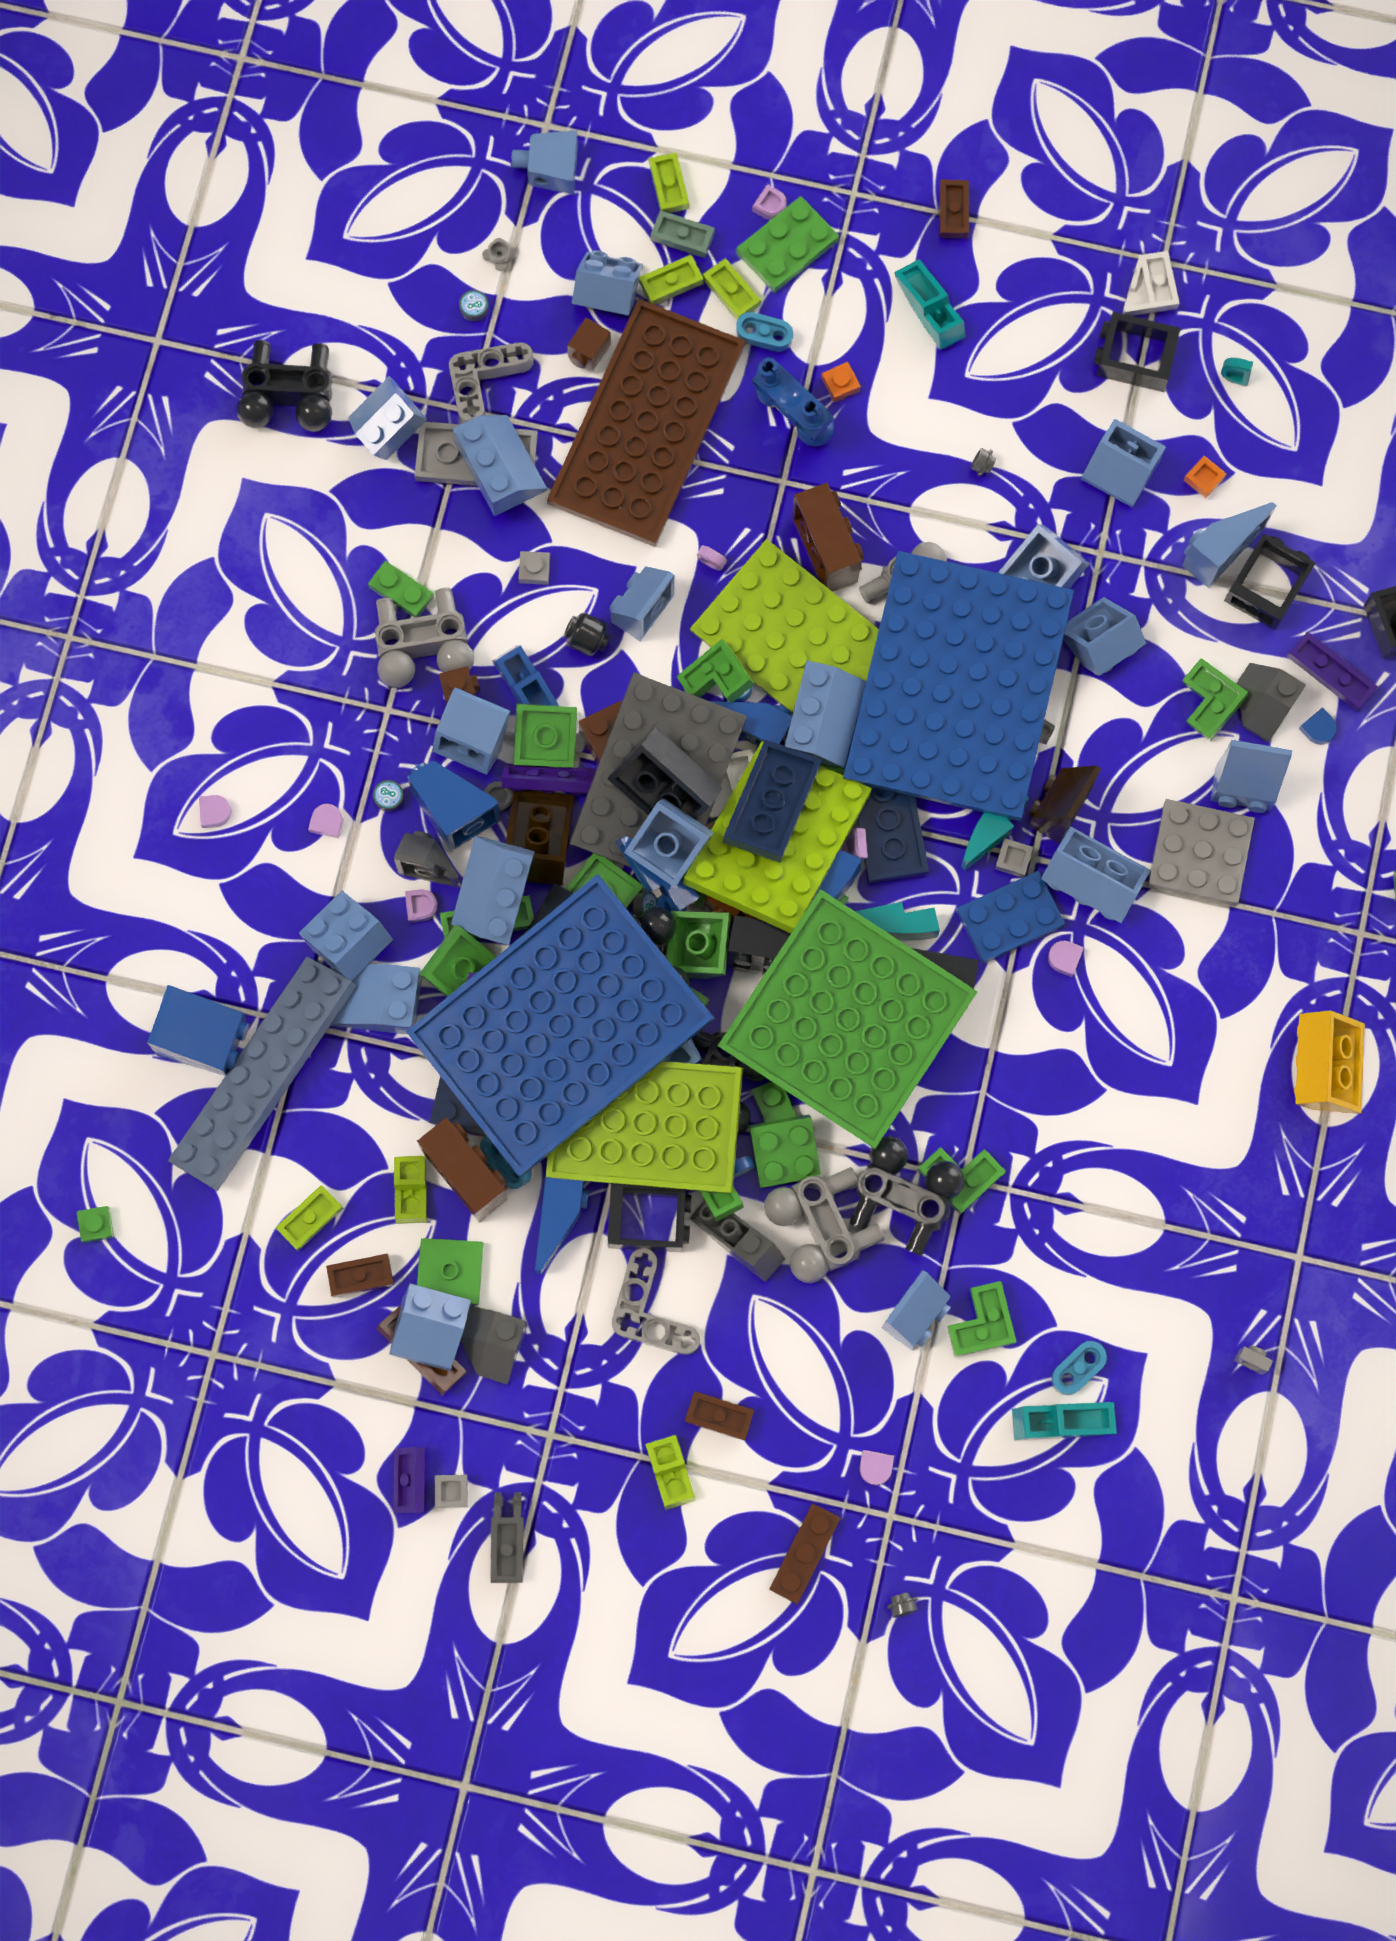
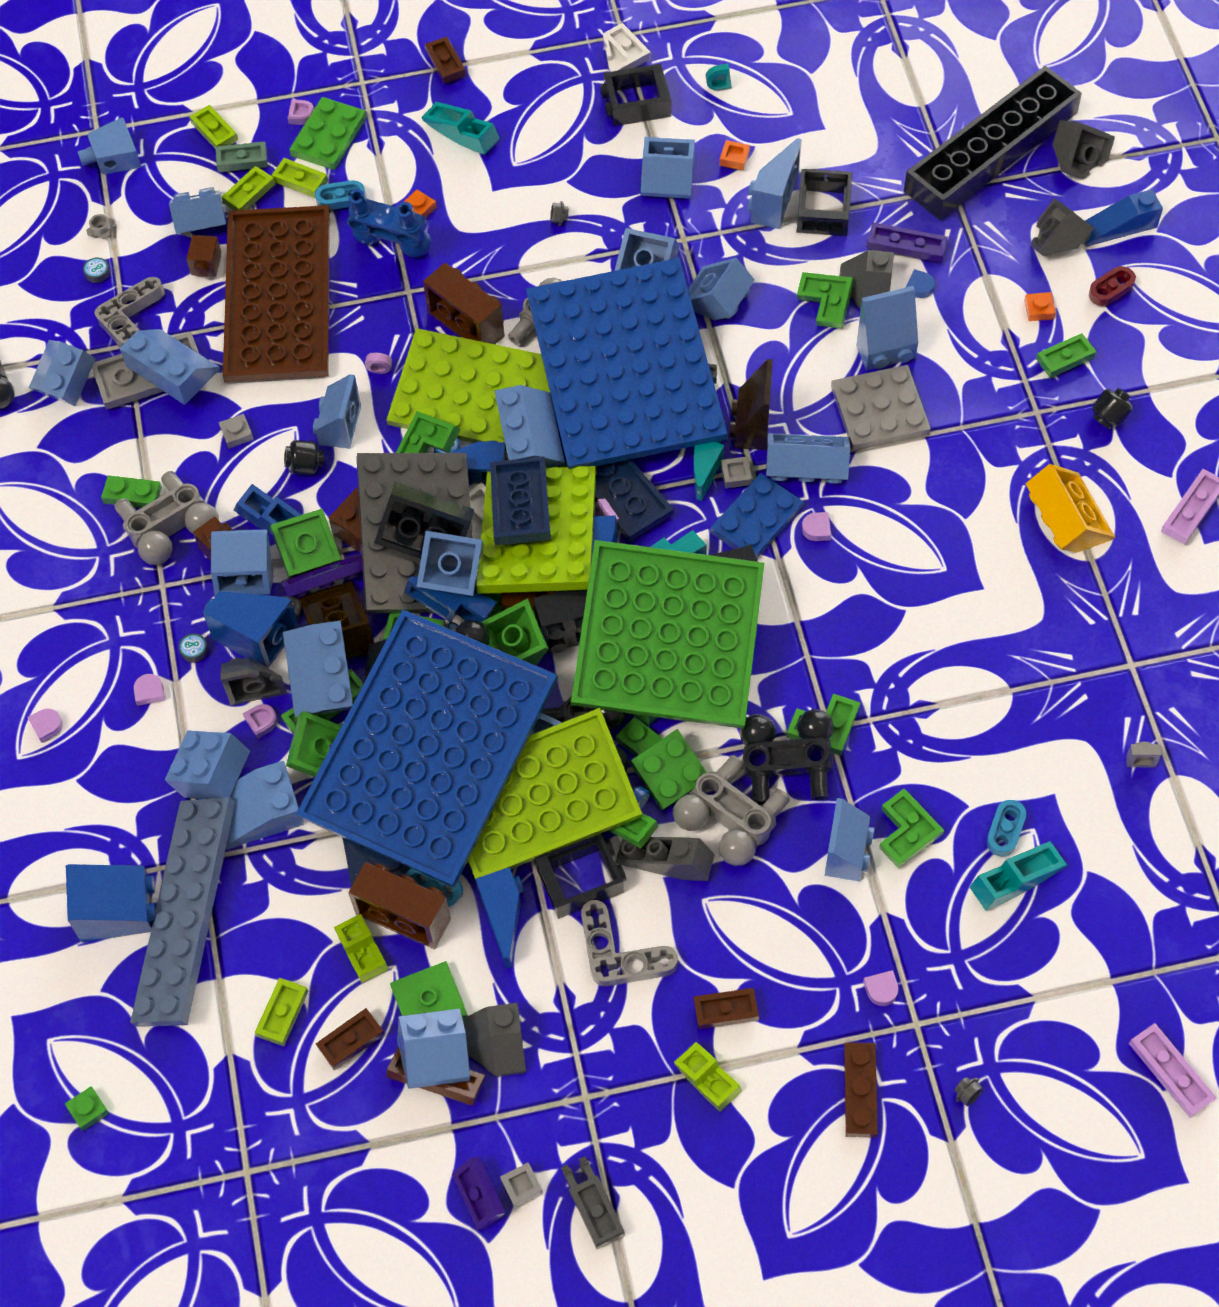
camera: 20 degrees left, 15 degrees down
none -> lavender plate [1129,1023,1217,1119]

